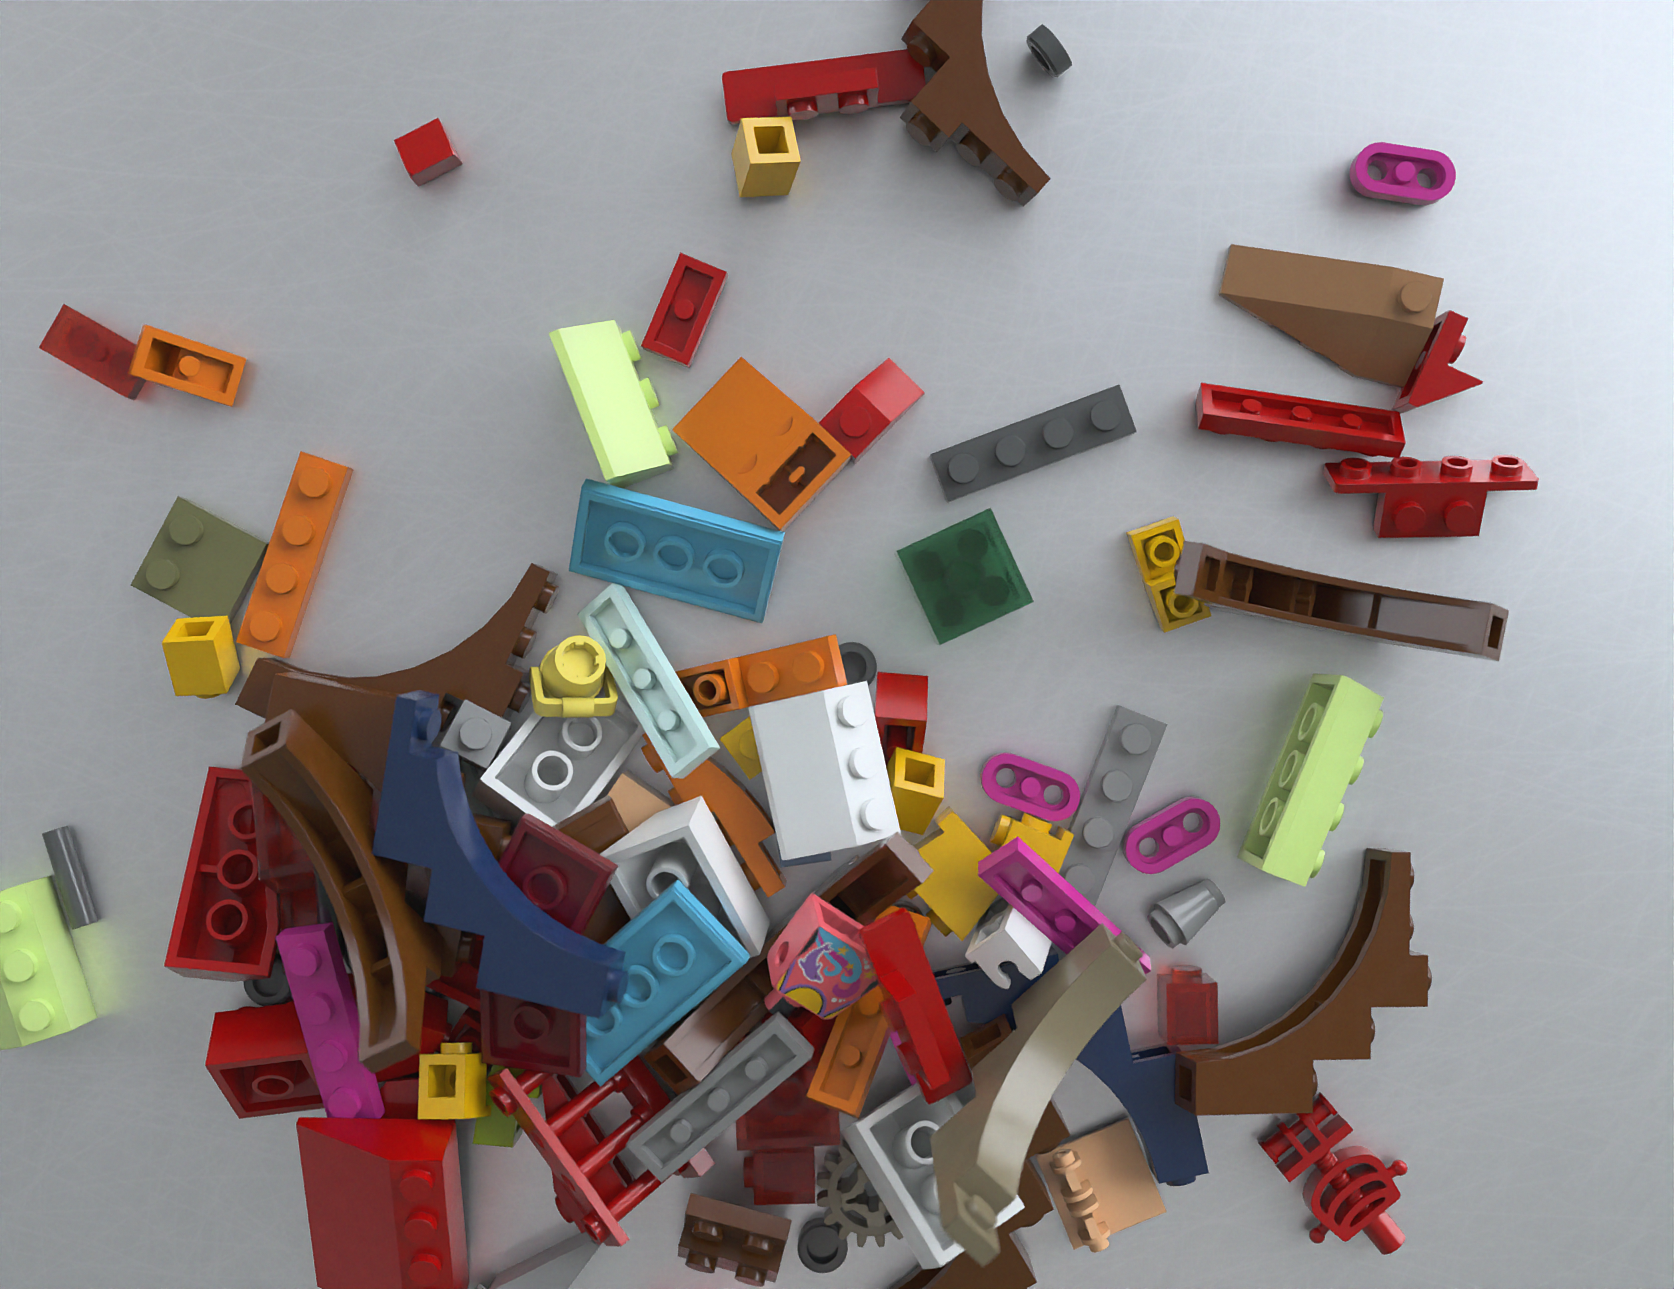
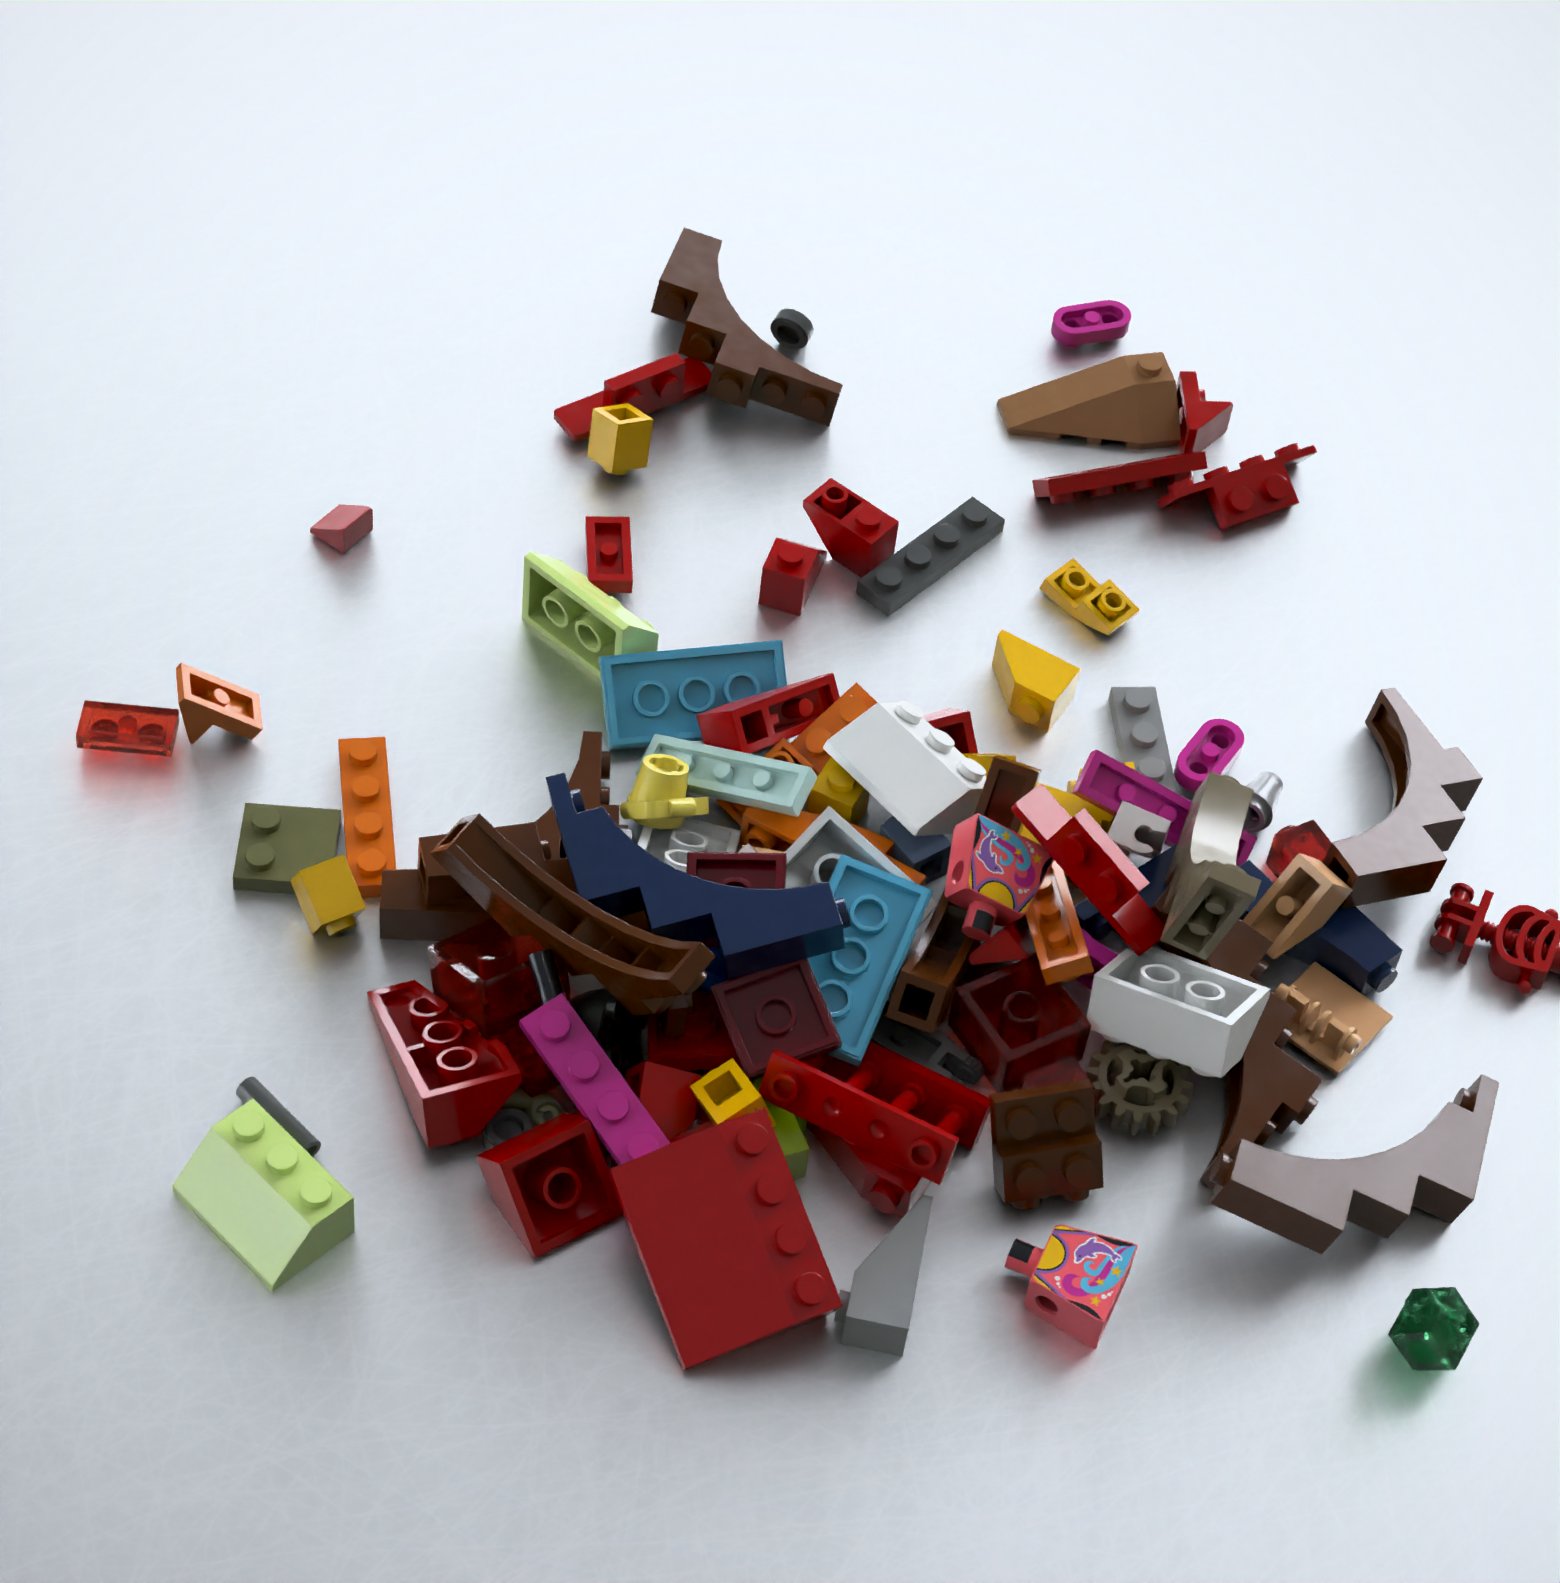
camera: 30 degrees left, 40 degrees down
light grey plate [626,1011,814,1182] -> none
orange slope [672,357,851,532] -> none
black tile [797,1217,848,1273] -> none
clear green brick [894,508,1034,645] -> none
dark pink plate [980,752,1080,821] -> none
reddish brown arch [1174,541,1509,661] -> none
yellowish green slope [1237,673,1384,887] -> none
none -> red slope [696,673,840,754]
none -> red slope [803,478,899,578]
none -> yellow slope [992,629,1081,732]
none -> light nougat slope [1243,853,1353,959]

